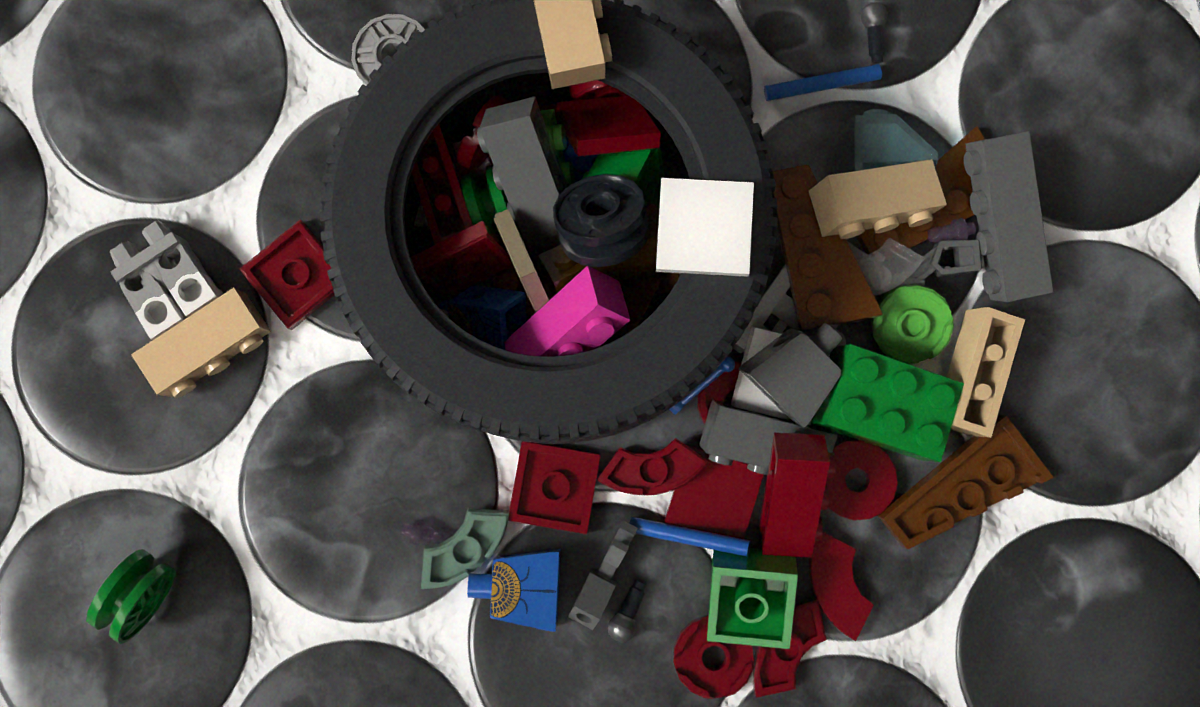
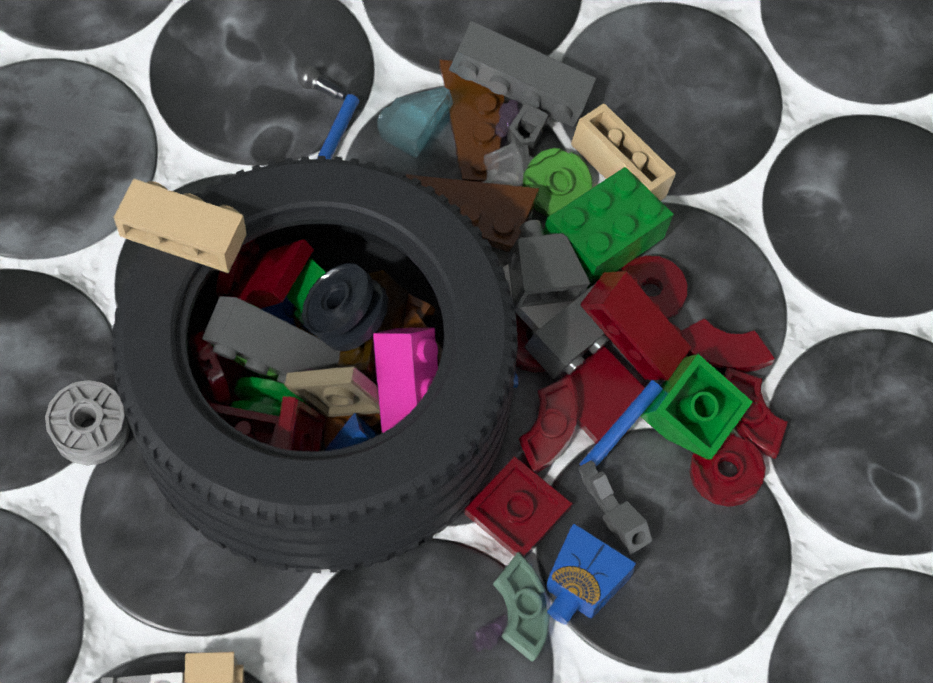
camera: 65 degrees left, 20 degrees down
dark red tile [239,219,335,330] -> none
piece [608,580,646,642] -> none
white tile [656,178,754,277] -> none
tan brick [809,159,947,239] -> none
reddish brown wing [878,414,1054,550] -> none

